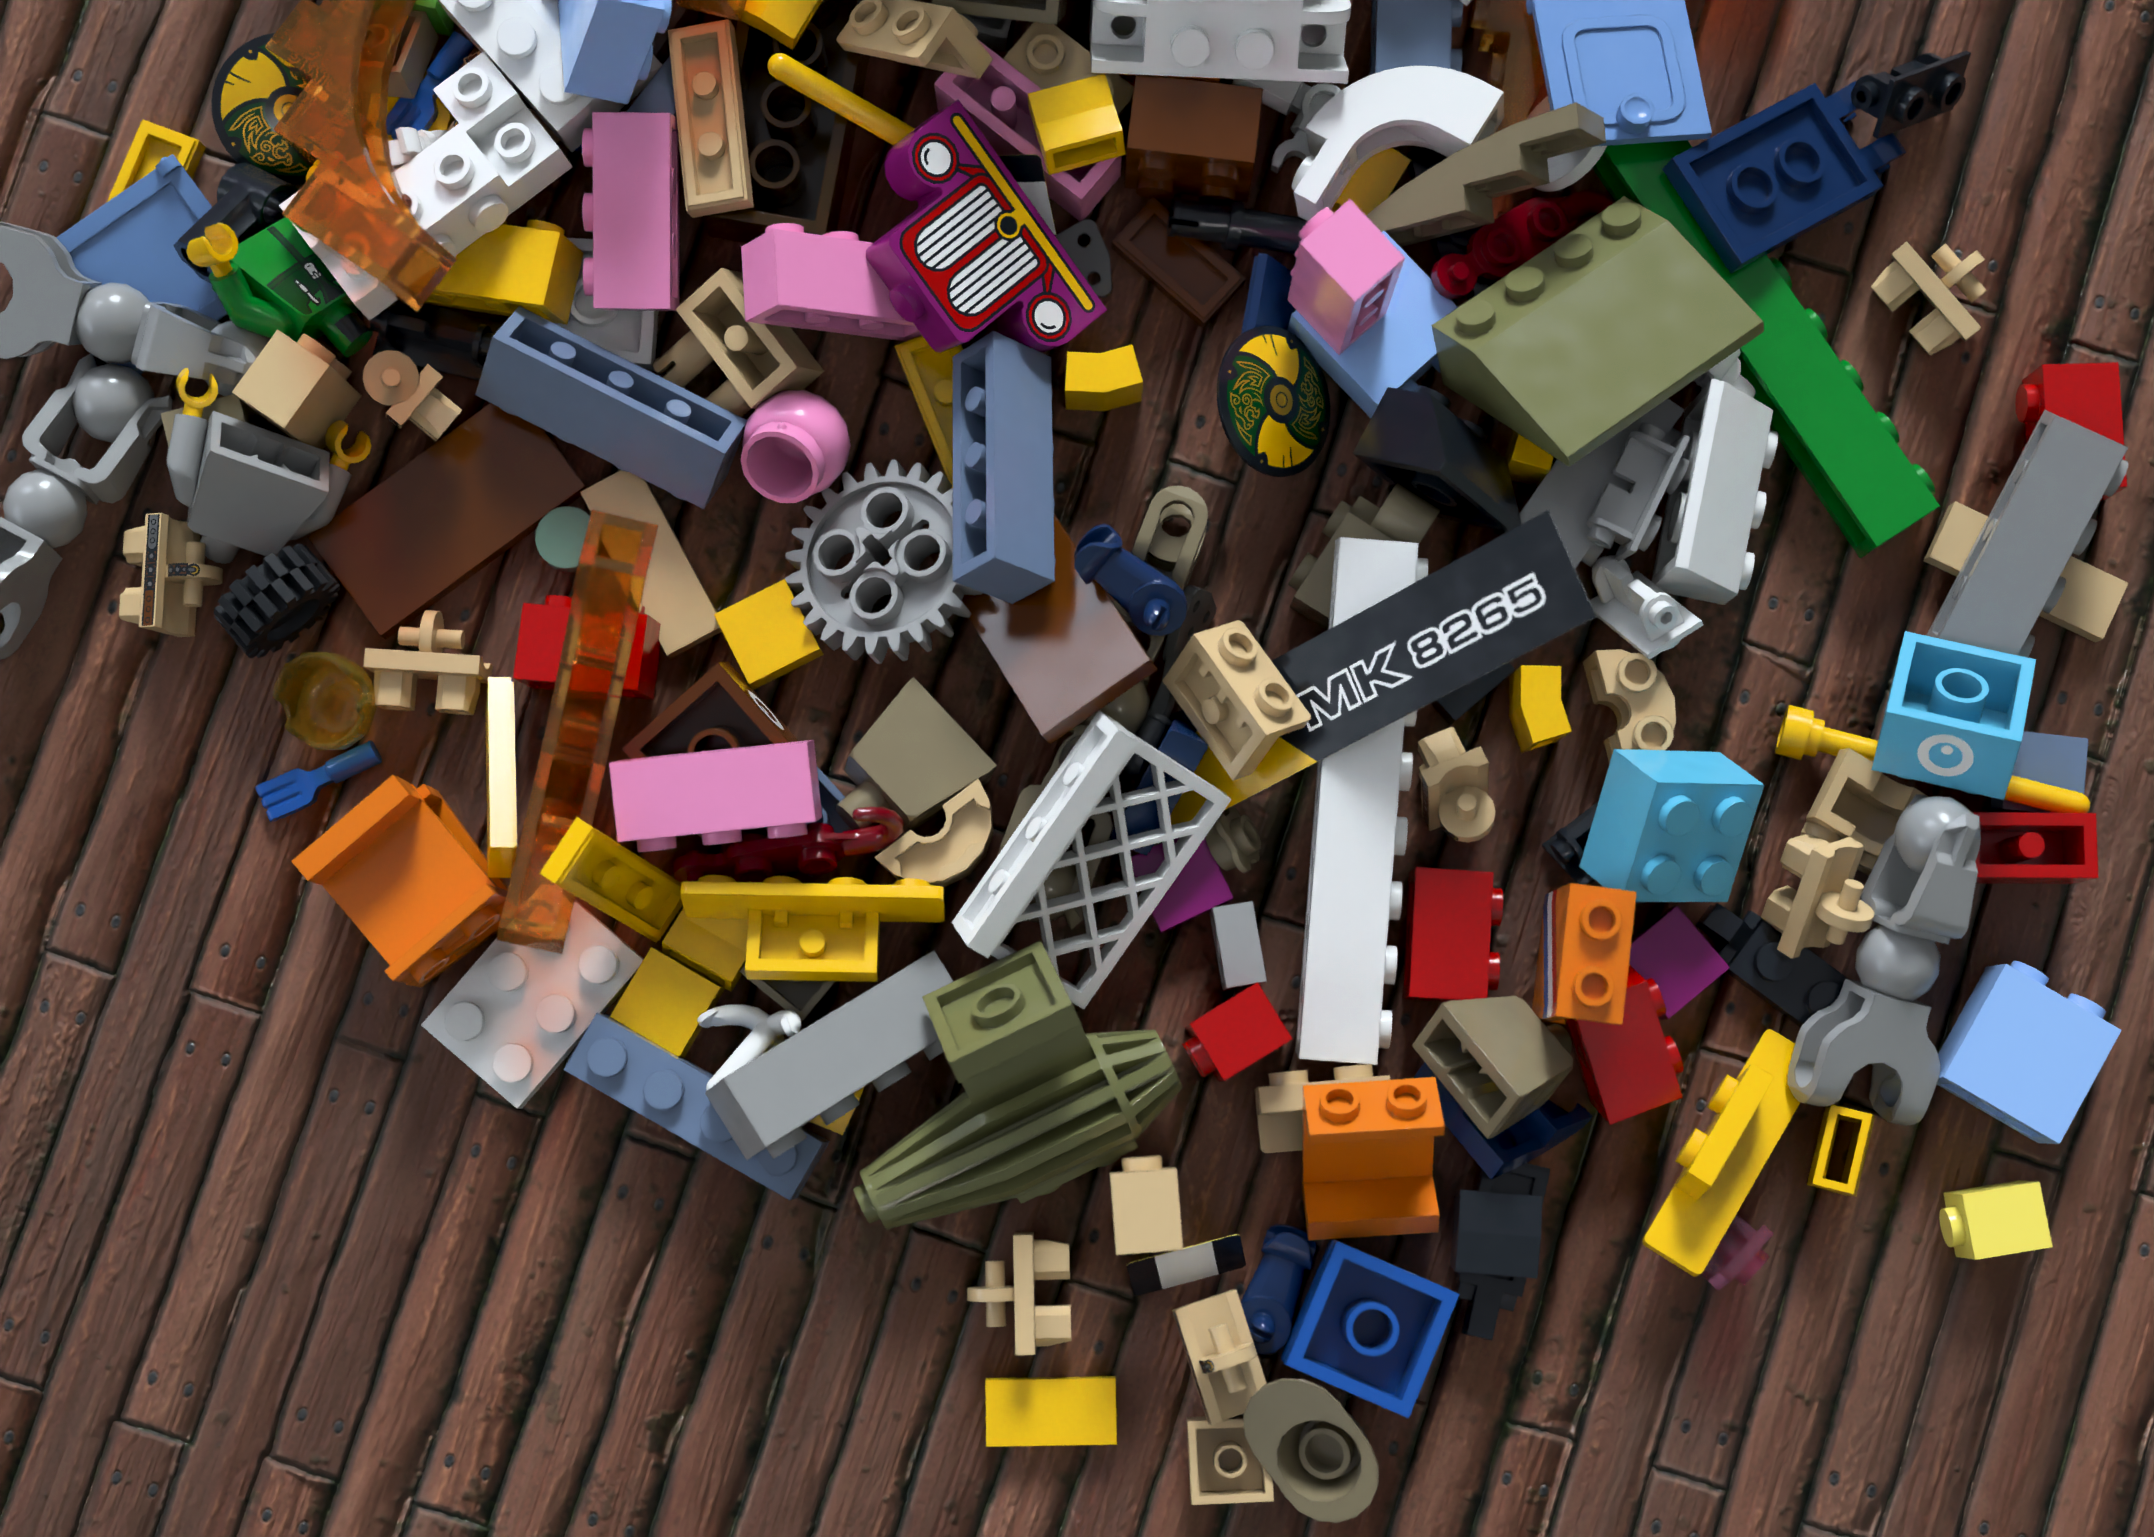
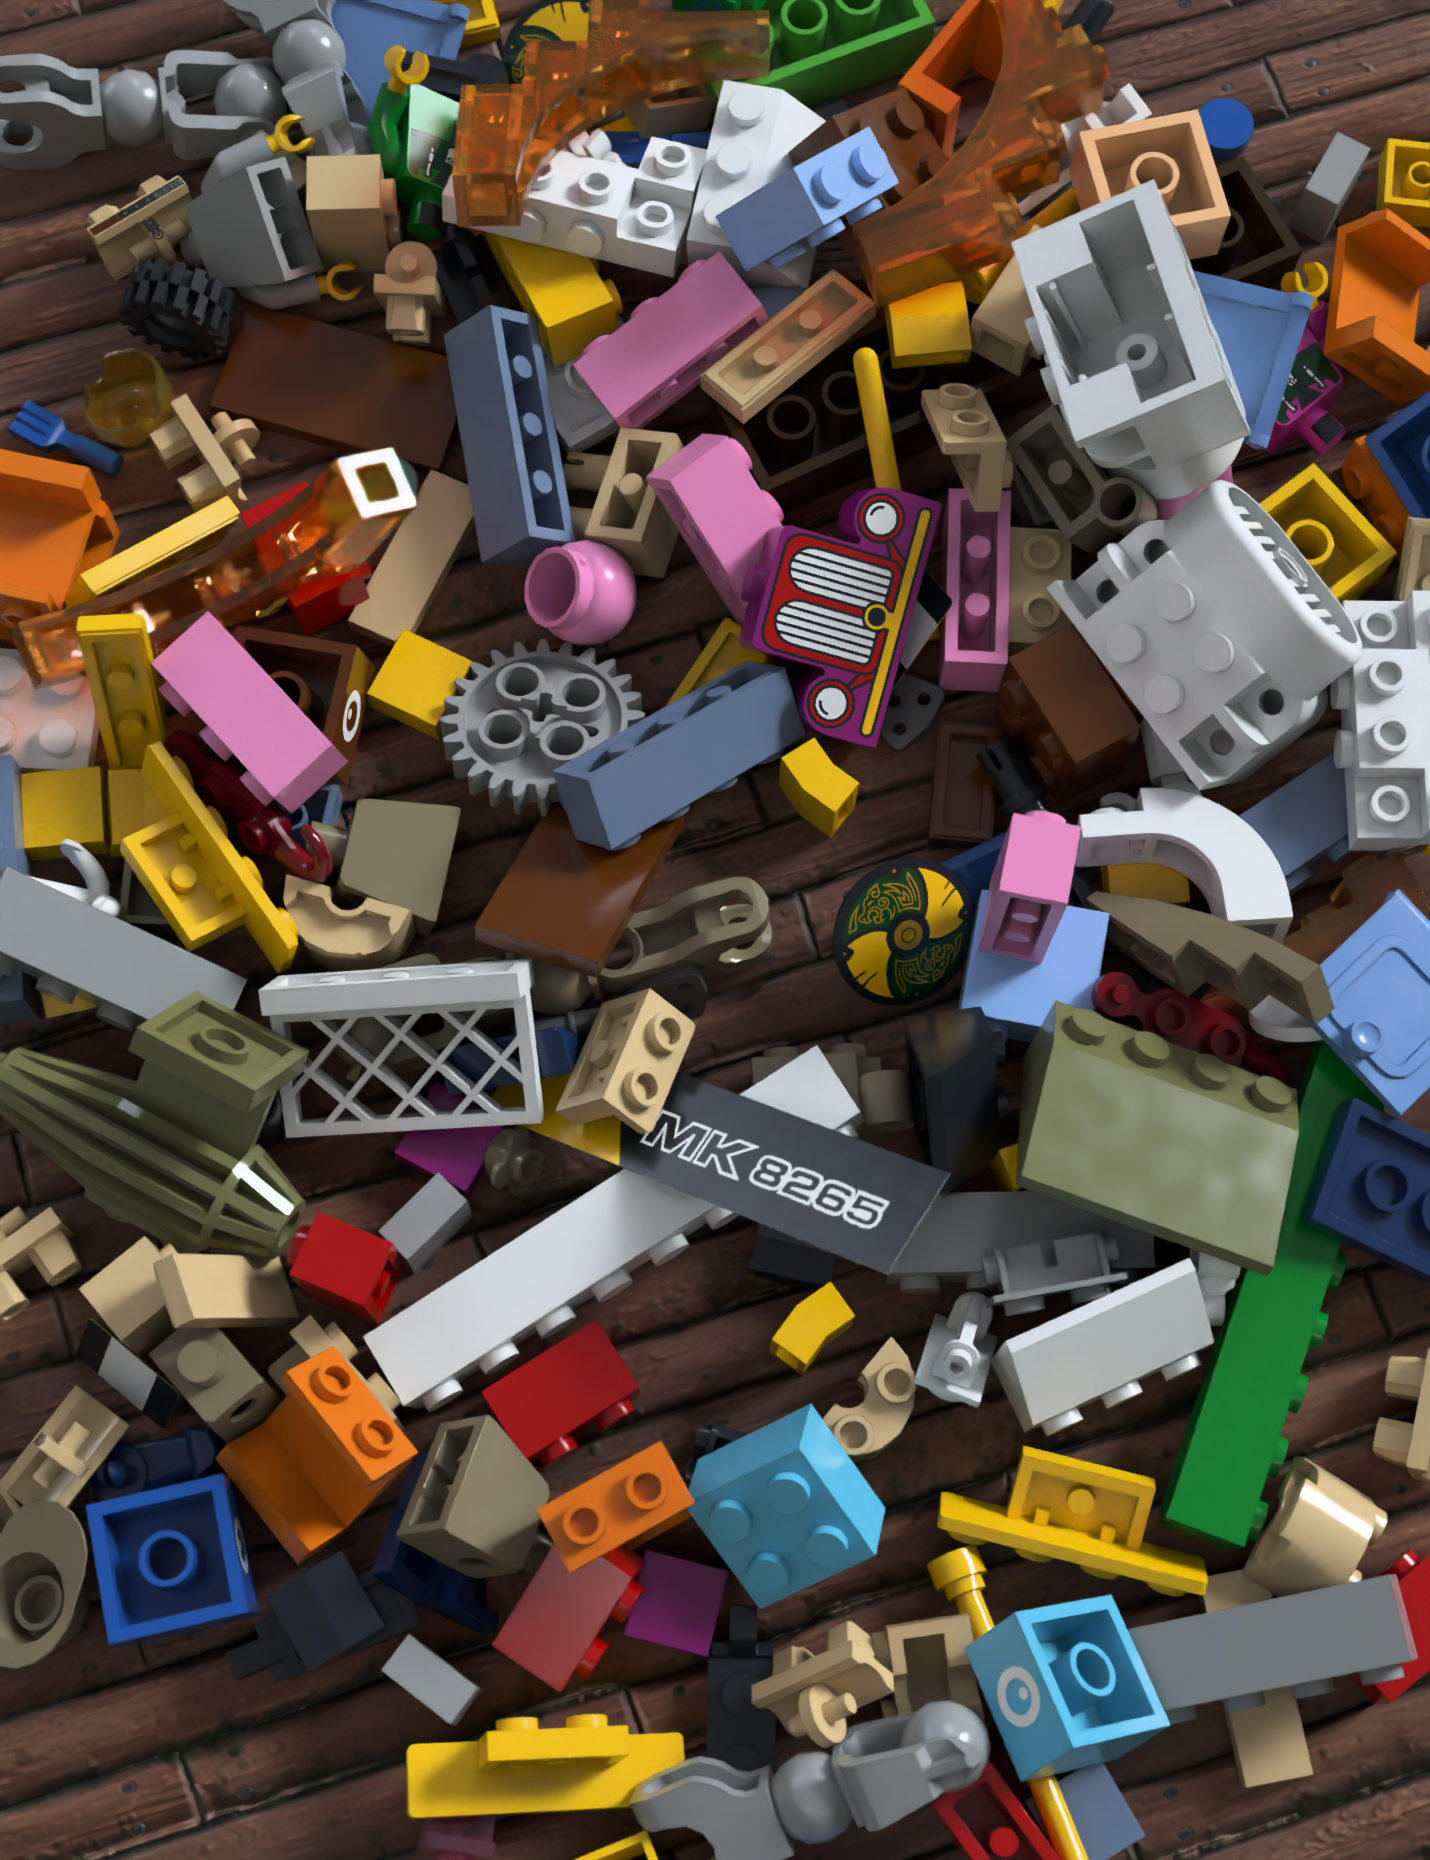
camera: 50 degrees right, 10 degrees down
yellow piece [1028,73,1126,175] -> none
dark blue piece [1074,524,1187,636] -> none
tan hips [1418,727,1496,843] -> none
none -> dark tan torso [149,1327,283,1443]
none -> tan tile [153,1253,300,1328]
none -> light grey piece [381,1634,483,1726]
none -> yellow bracket [937,1445,1208,1596]
none -> tan cylinder [1242,1457,1388,1597]

